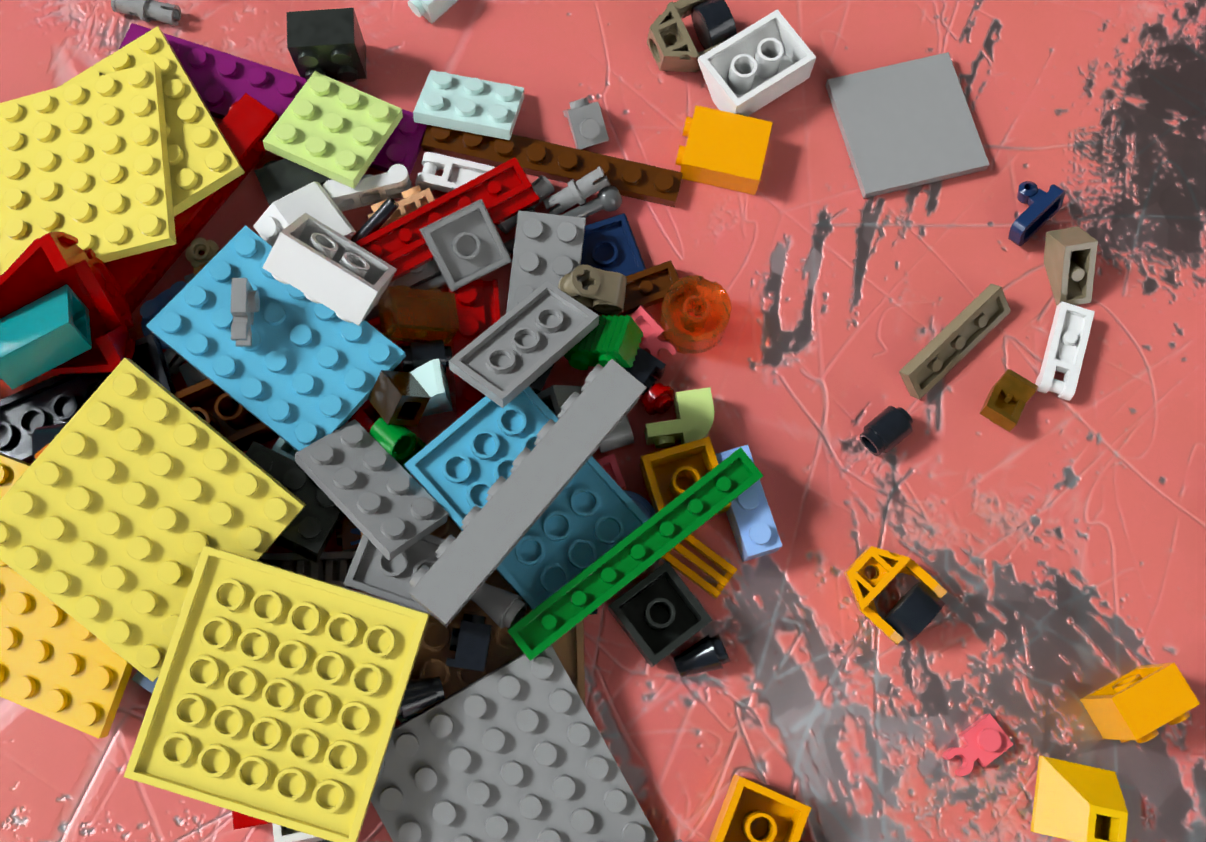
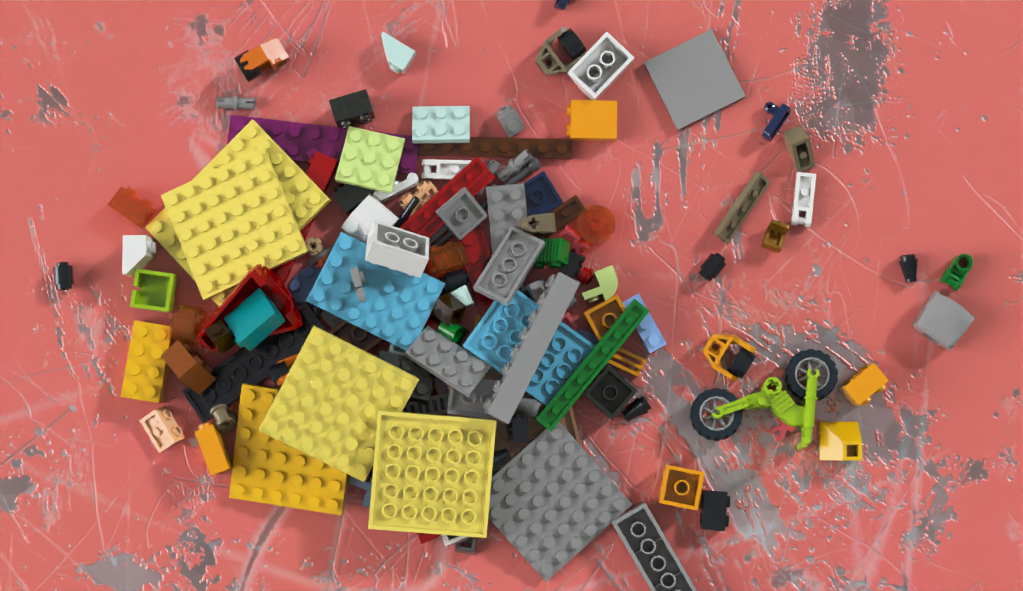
camera: 10 degrees left, 10 degrees up
none -> piece [690,349,838,451]

